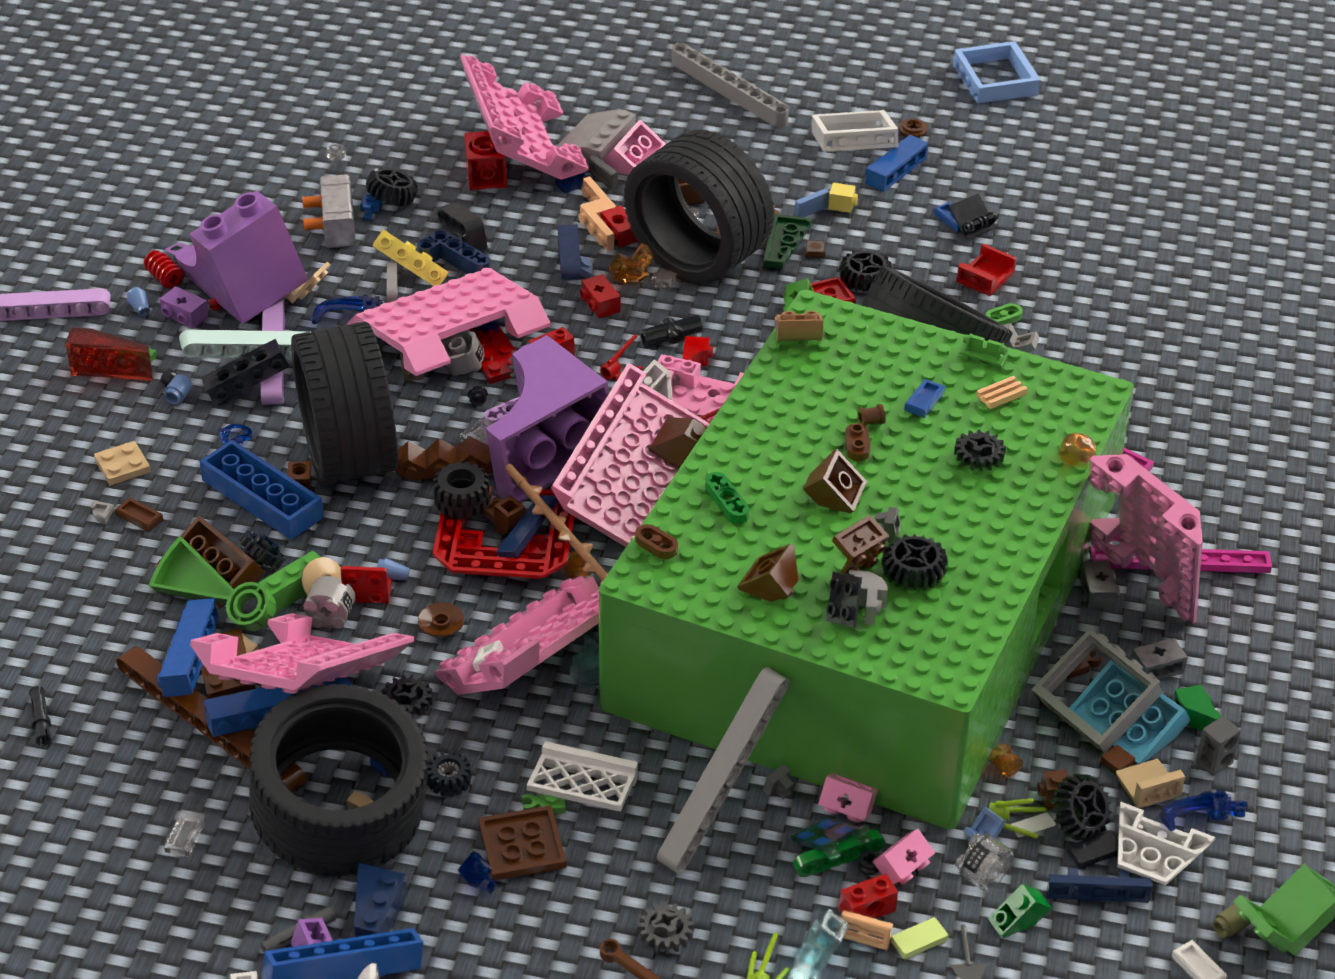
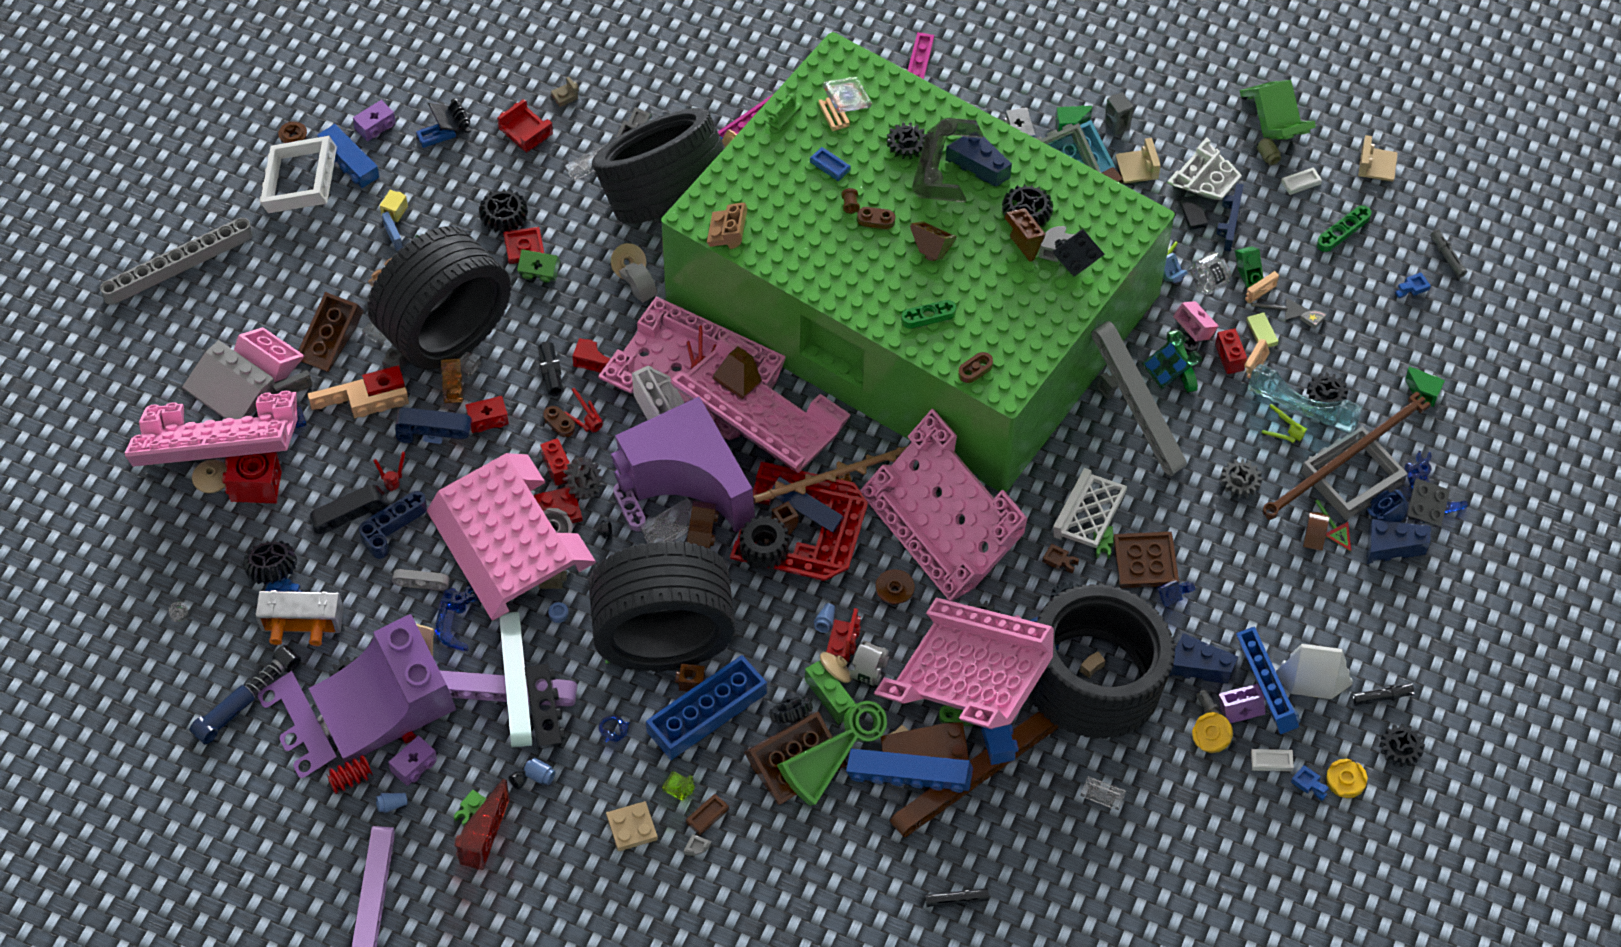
camera: 80 degrees left, 15 degrees up
light yellow bracket [373,229,449,286] -> none
white tile [472,641,504,672] -> none
reddish brown slope [737,543,799,602] -> none
bright pink brick [818,773,878,822] -> none
dark grey tile [874,507,901,541] -> none
light blue window [952,41,1041,104] -> none
bright green plate [985,303,1022,325] -> none
black gear [1050,773,1112,841] -> none
clear orange hair [1058,433,1097,466] -> none
bright pink slope [1089,454,1202,624] -> none
clear blue piece [1159,789,1248,831] -> none
none -> piece [189,645,301,745]
none -> medium lavender brick [353,100,396,141]
none -> red plant [373,451,405,492]
none -> reddish brown plate [543,406,575,437]
none -> dark tan bracket [551,77,579,107]
none -> clear neon green bracket [662,771,695,801]
none -> clear tile [823,77,872,113]
none -> clear smoke windscreen [912,118,983,202]
none -> dark blue wedge [945,128,1012,187]
none -> reddish brown plate [1042,543,1079,573]
none -> yellow tile [1192,712,1233,753]
none -> light nougat tile [1245,271,1279,304]

